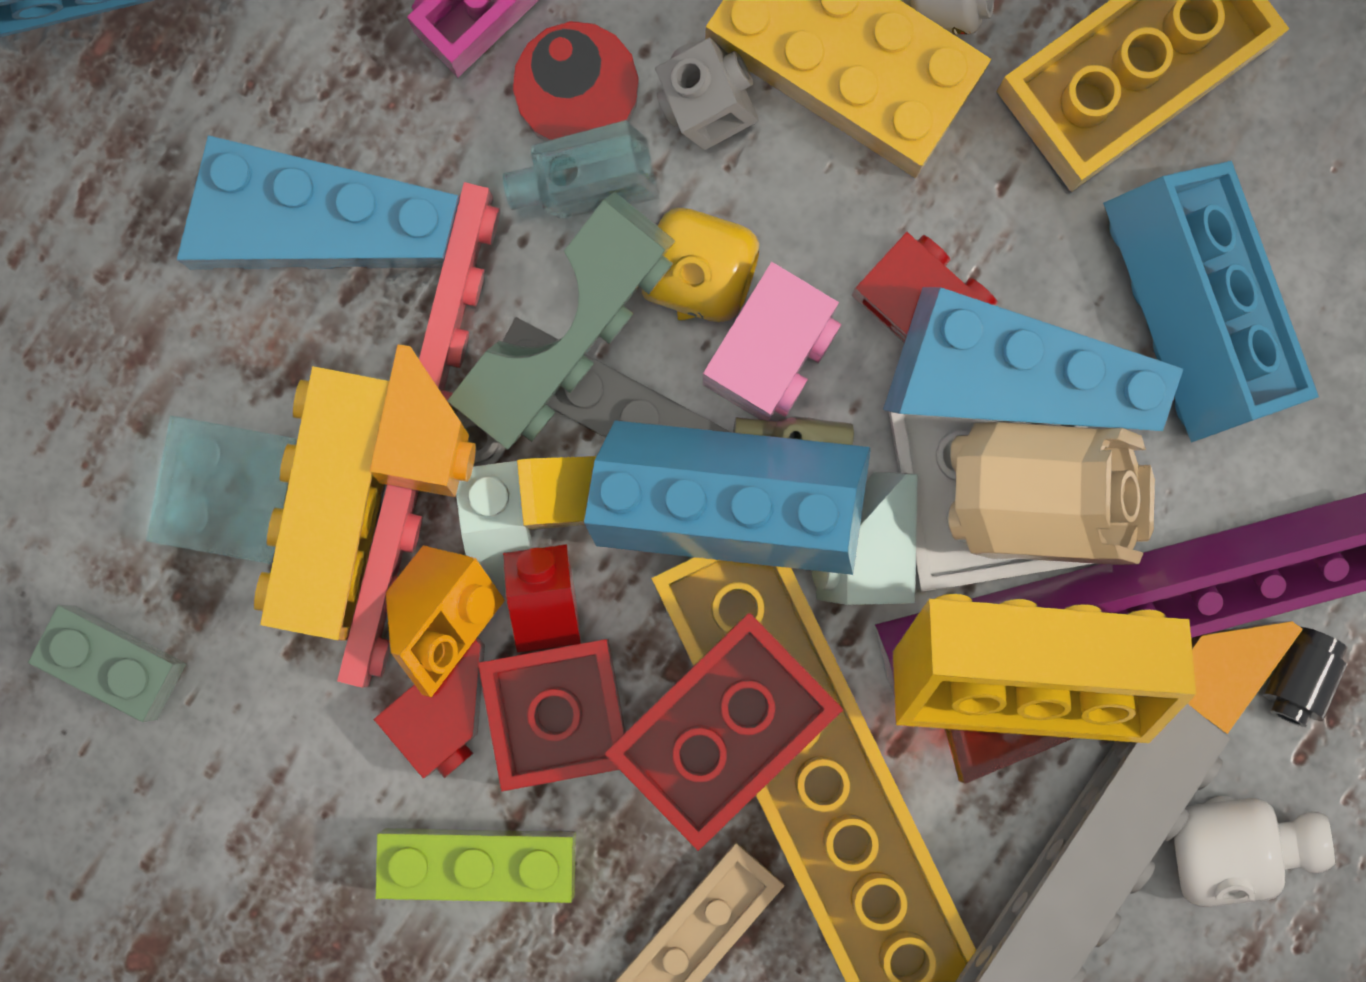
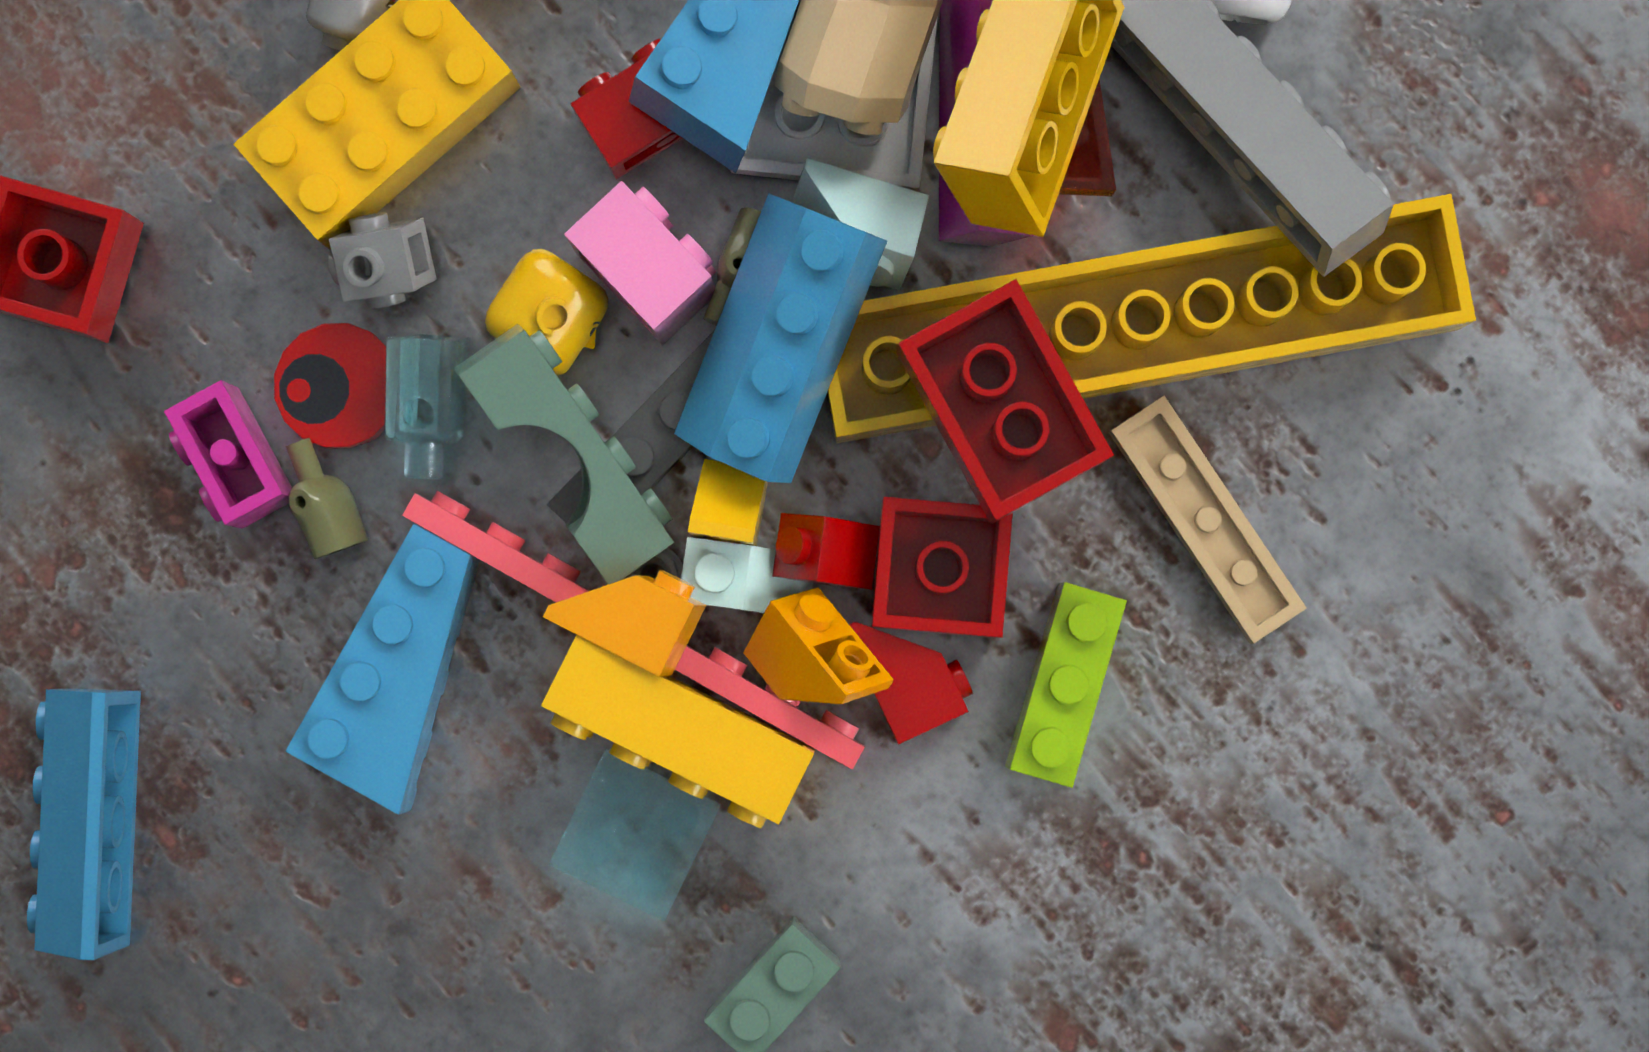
camera: 75 degrees left, 0 degrees up
none -> olive piece [286,438,368,559]

